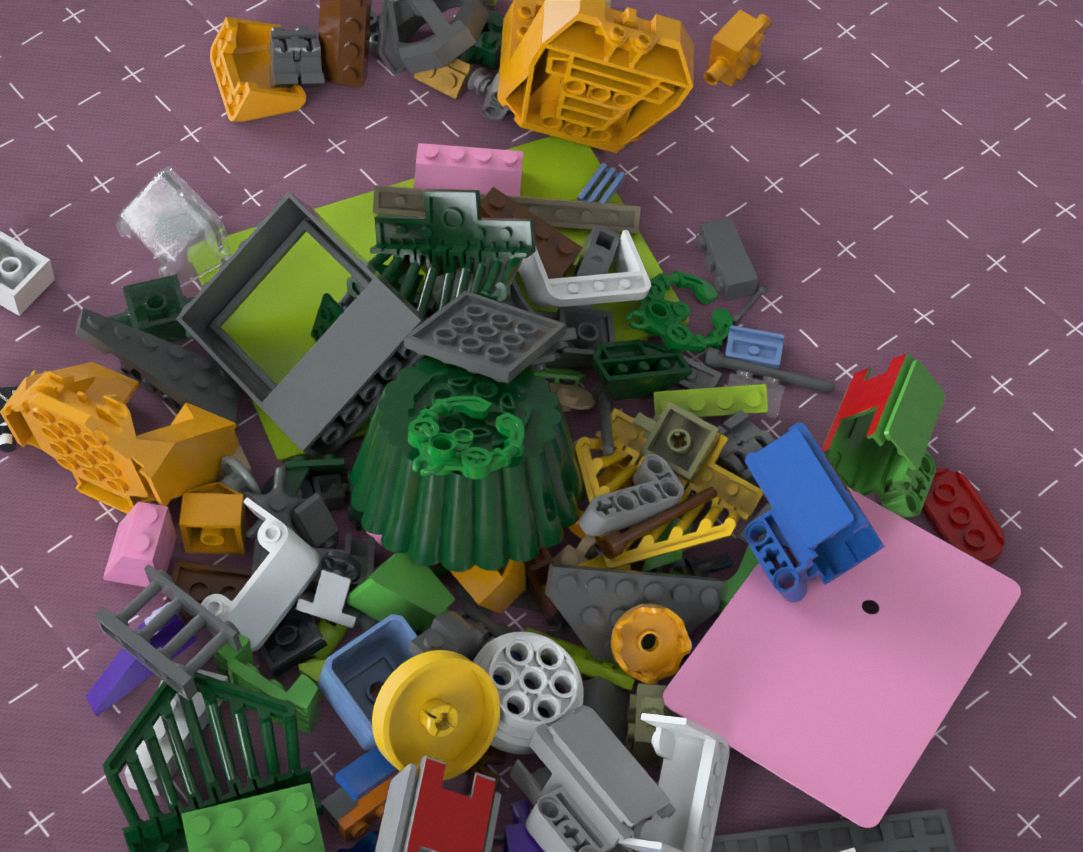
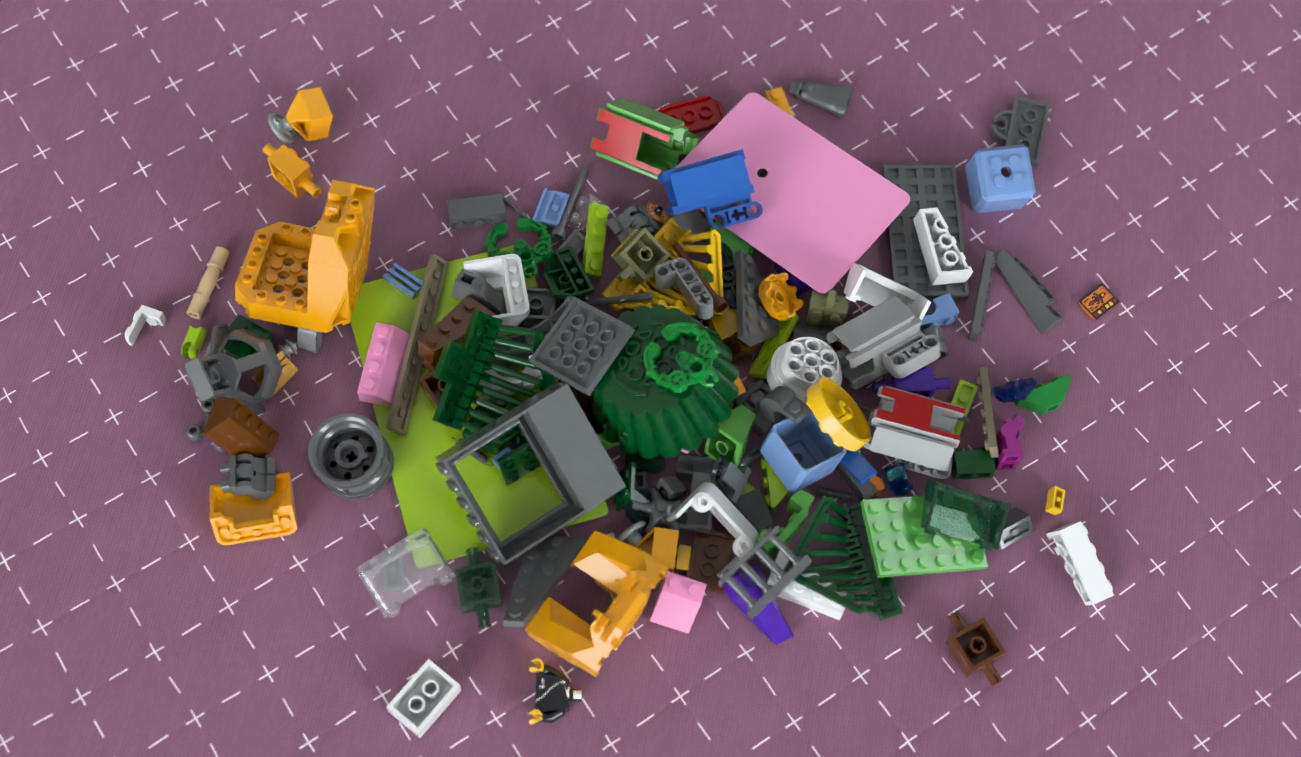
camera: 85 degrees left, 10 degrees up
none -> light orange piece [268,87,333,144]
none -> dark grey wheel [308,413,394,500]
none -> yellow piece [674,545,692,573]
none -> light orange plate [764,87,794,117]
none -> dark grey piece [789,80,853,119]
none -> dark grey piece [810,487,860,501]

